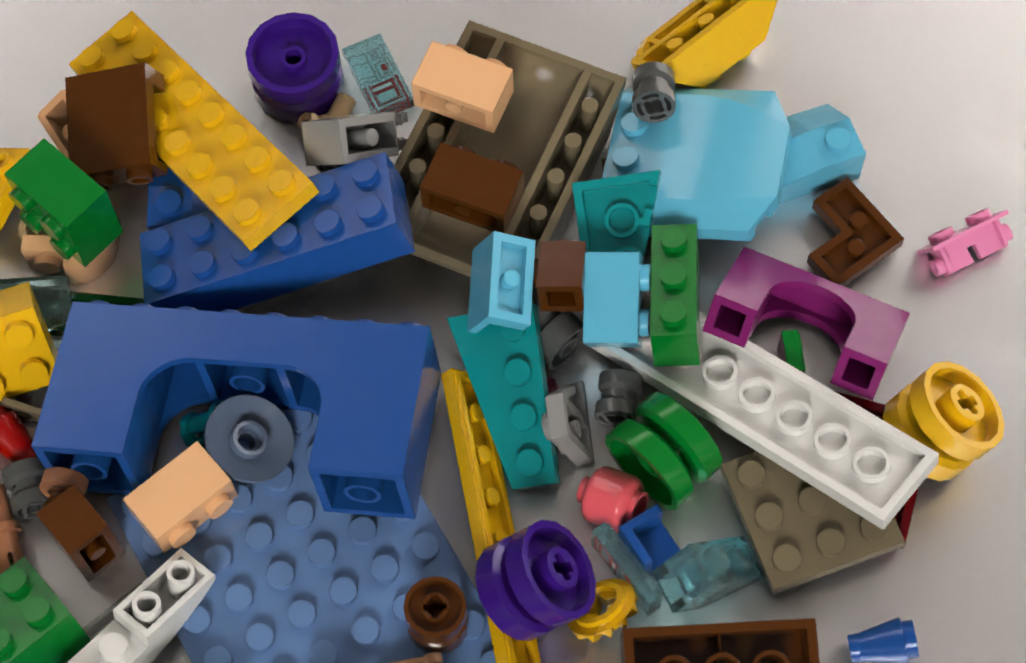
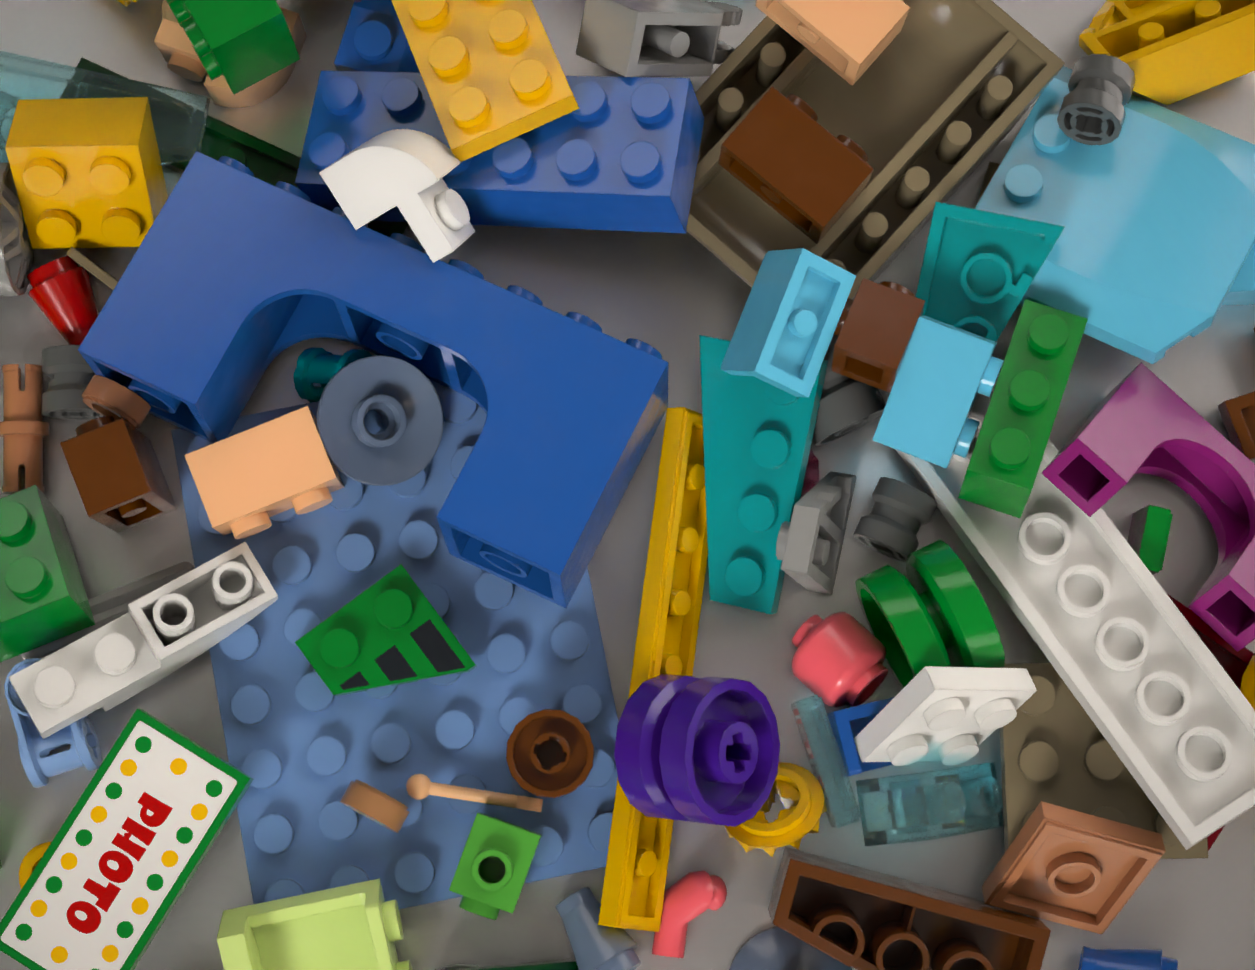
camera: 10 degrees right, 15 degrees up
none -> green wing [295,564,477,696]
none -> white brick [319,129,476,263]
none -> white plate [854,666,1037,766]
none -> nougat tile [982,801,1166,934]

